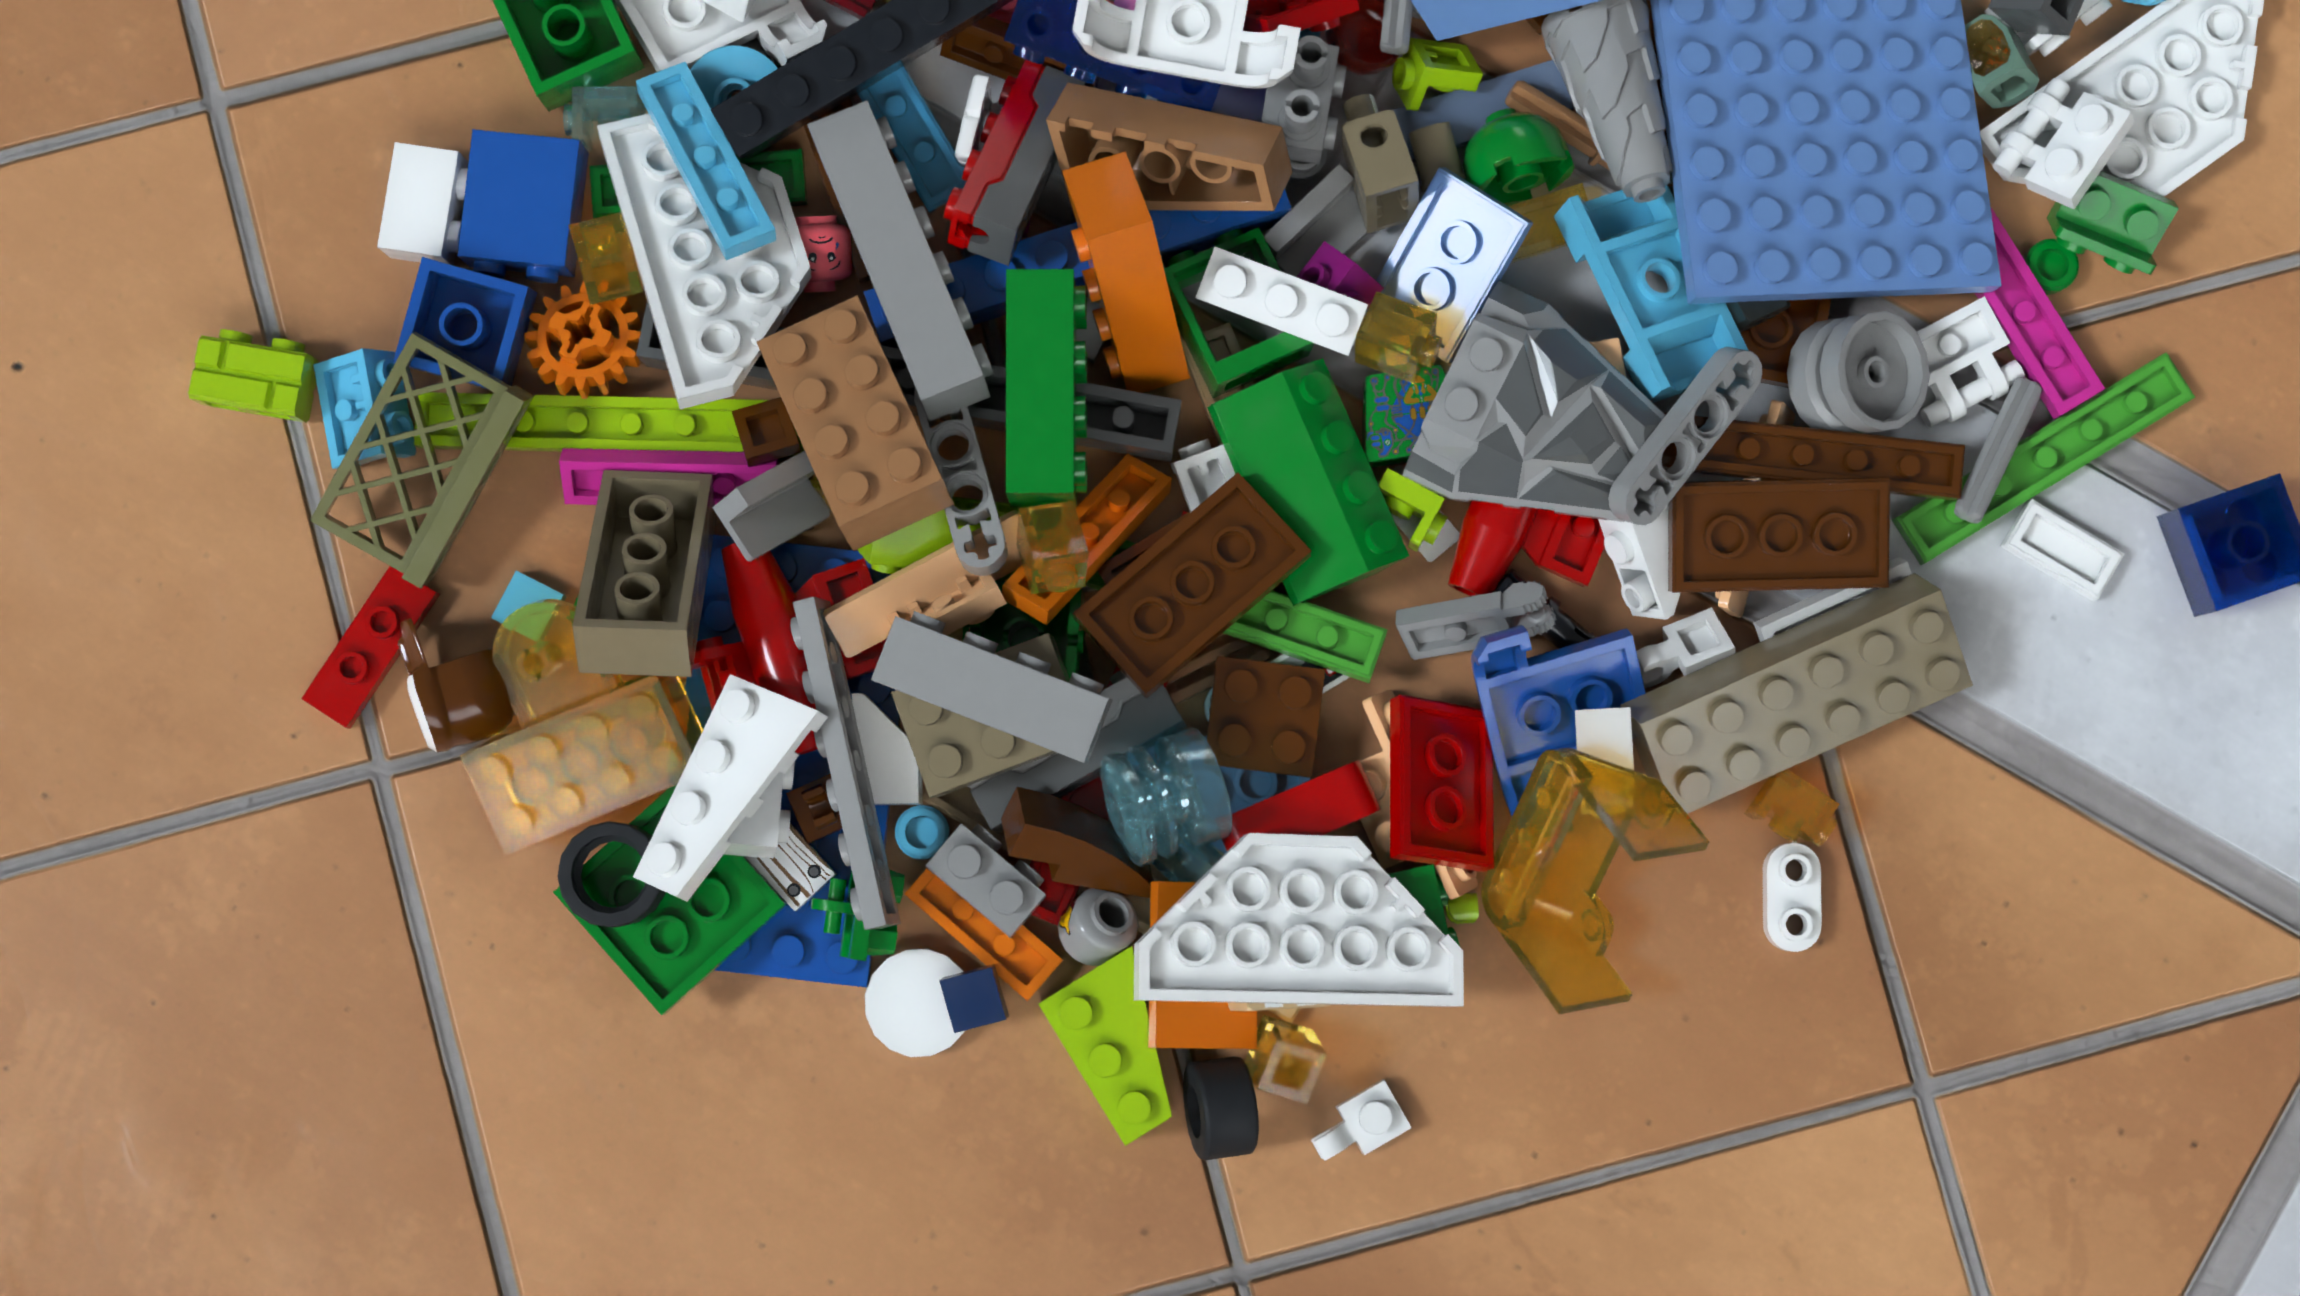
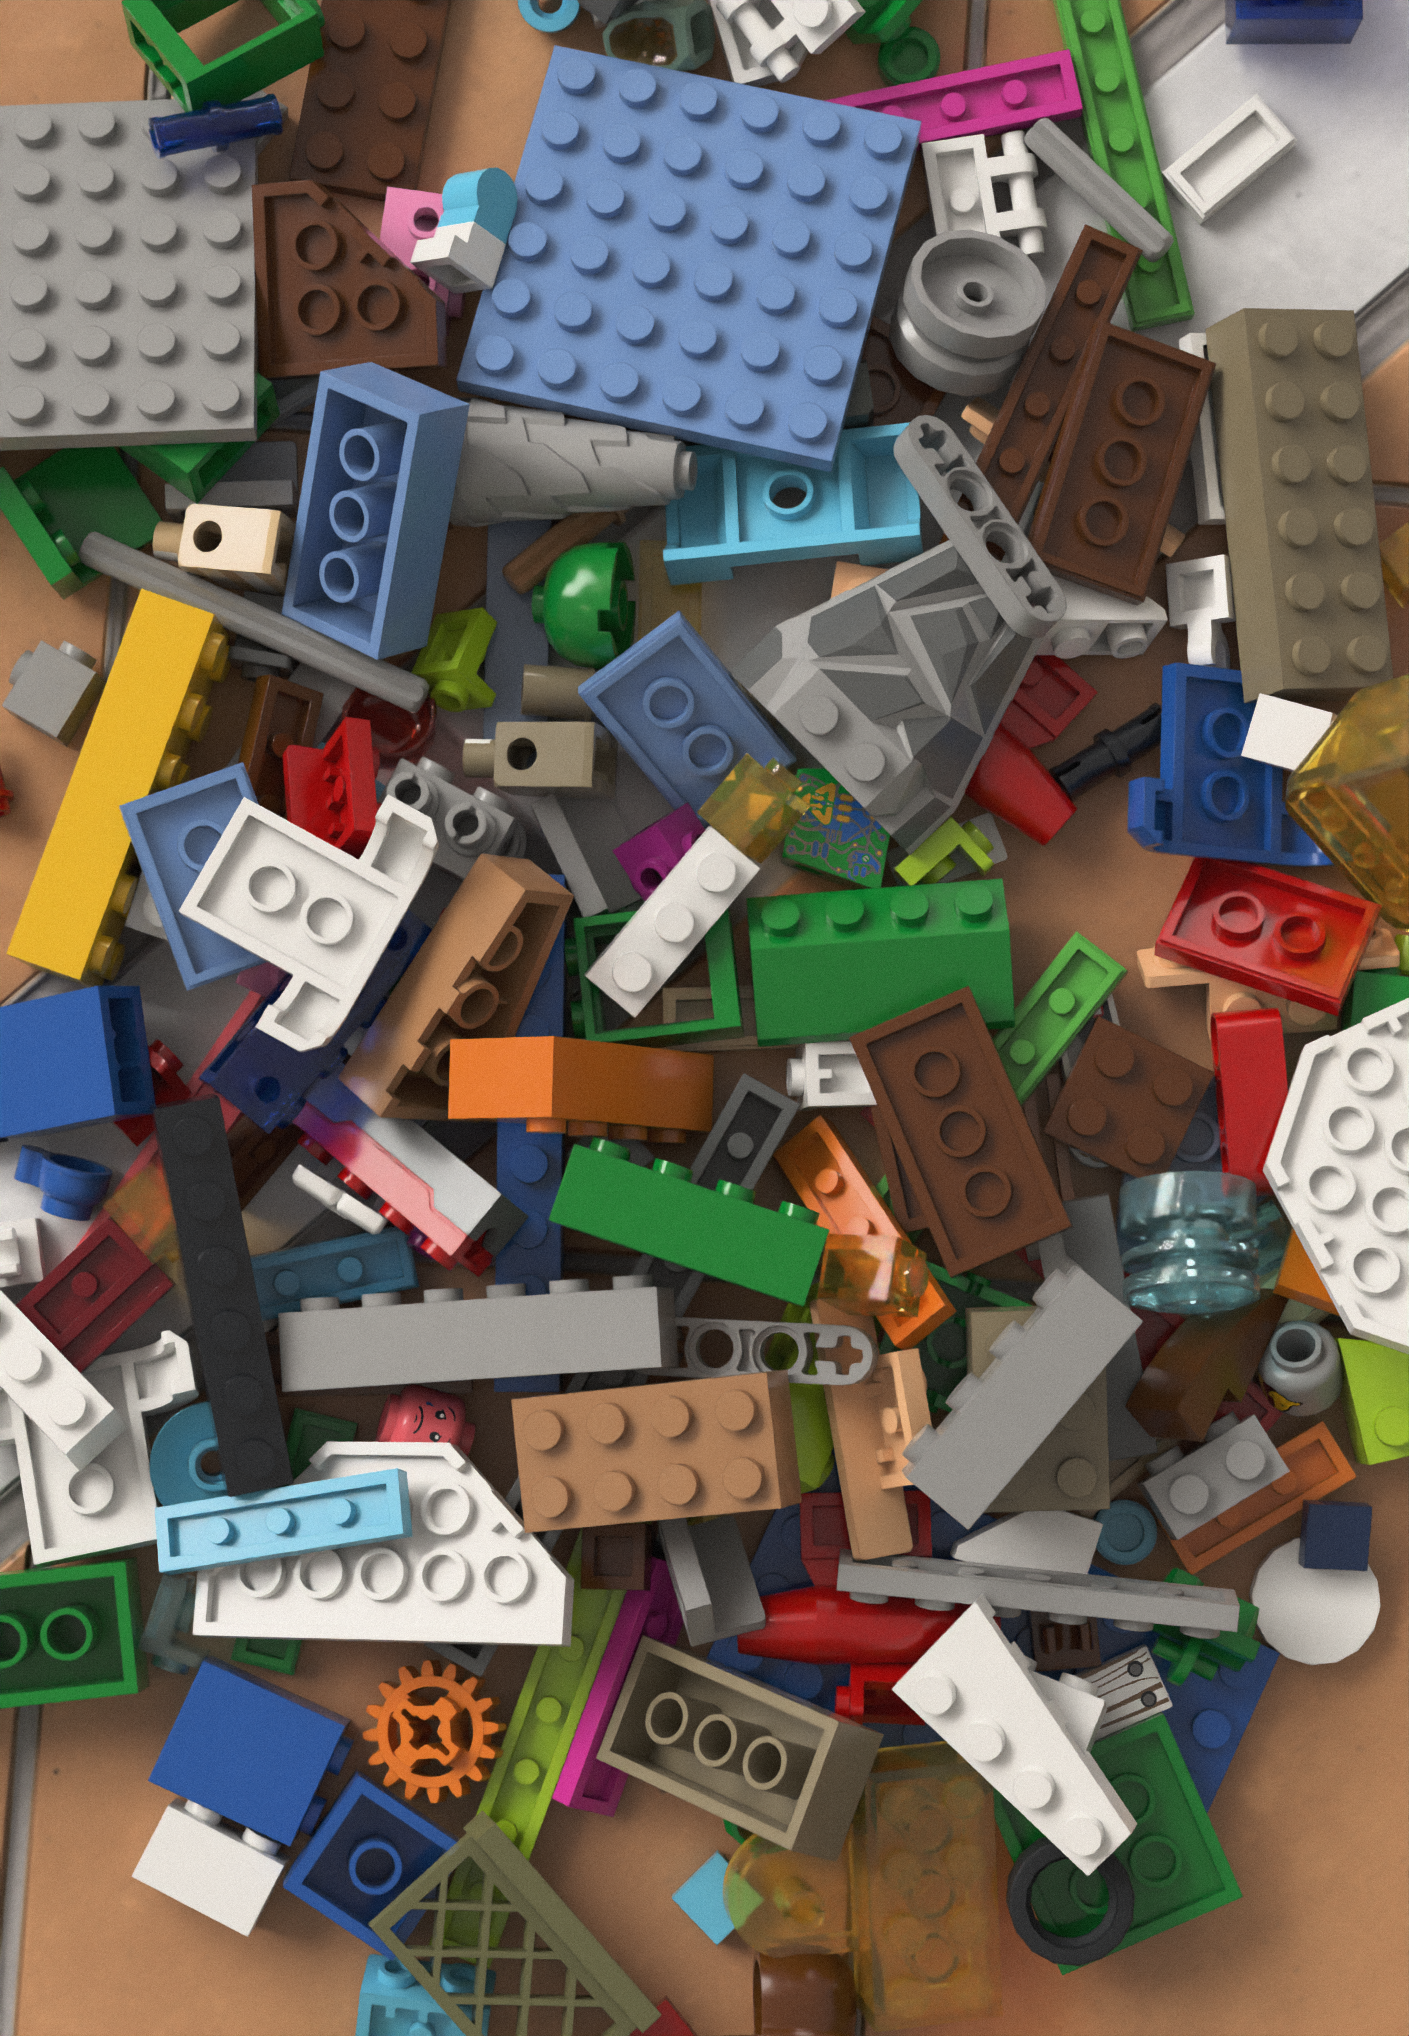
camera: 70 degrees left, 0 degrees up
clear yellow brick [568,212,643,305] -> none
light grey hinge [1395,580,1557,660] -> none

